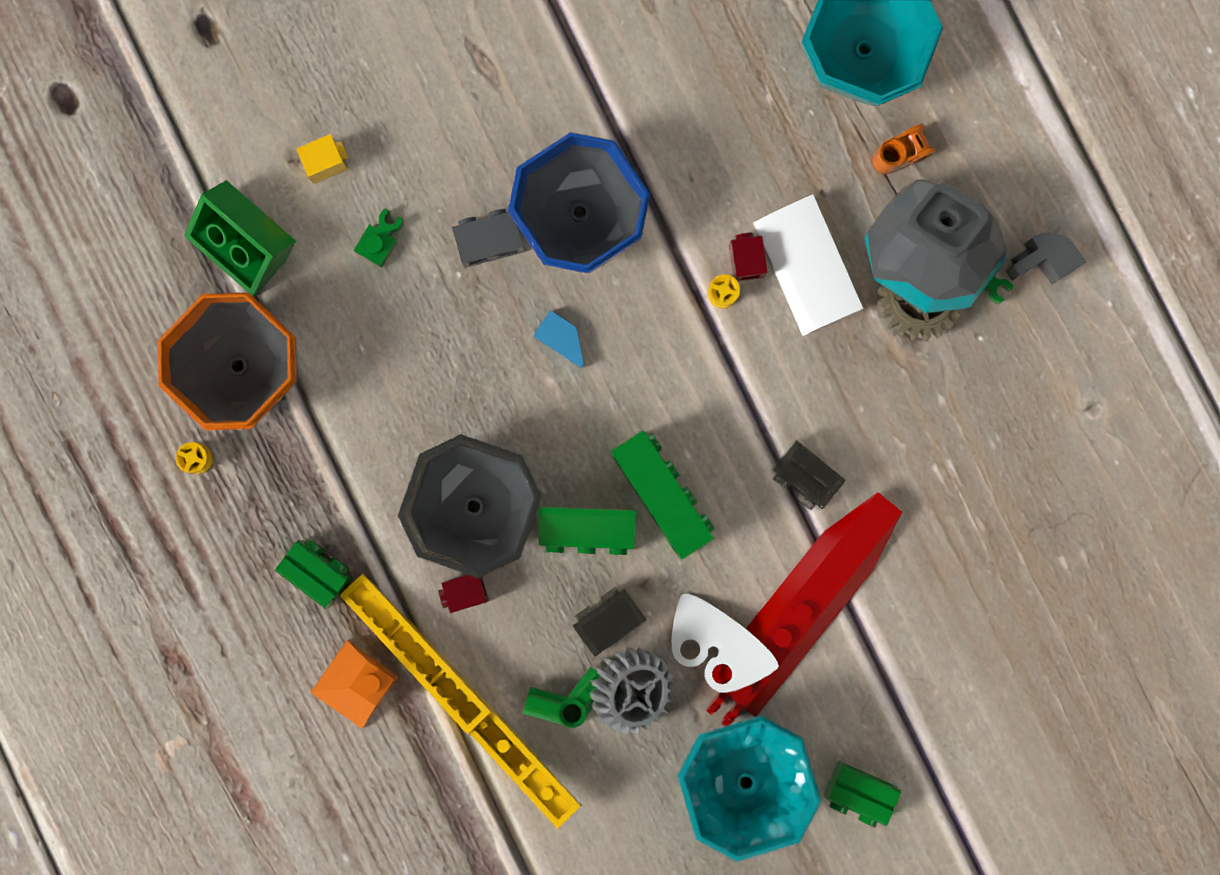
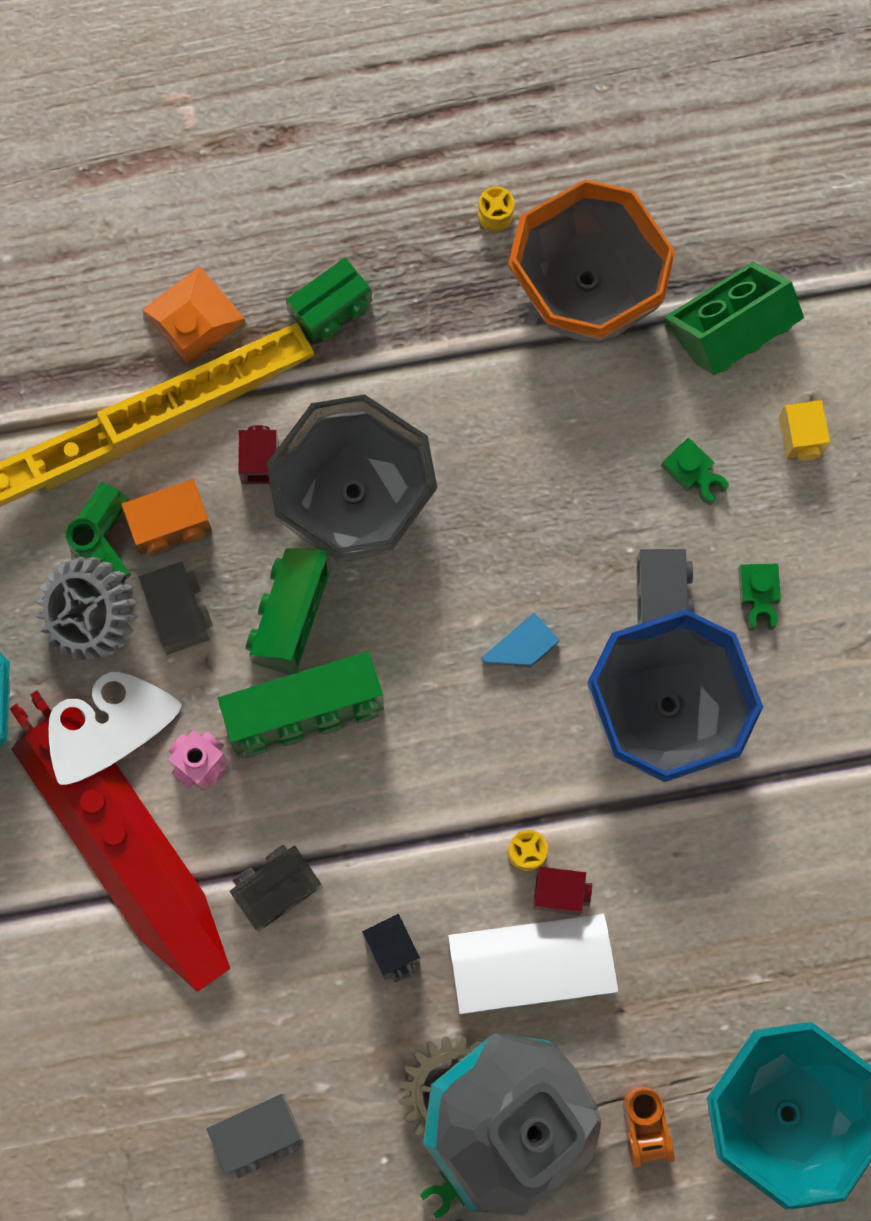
camera: 105 degrees right, 10 degrees down
none -> orange brick [122,479,212,556]
none -> bright pink brick [168,730,227,791]
none -> dark grey brick [206,1094,303,1178]
none -> black brick [362,913,420,983]
none -> green plate [738,563,781,630]

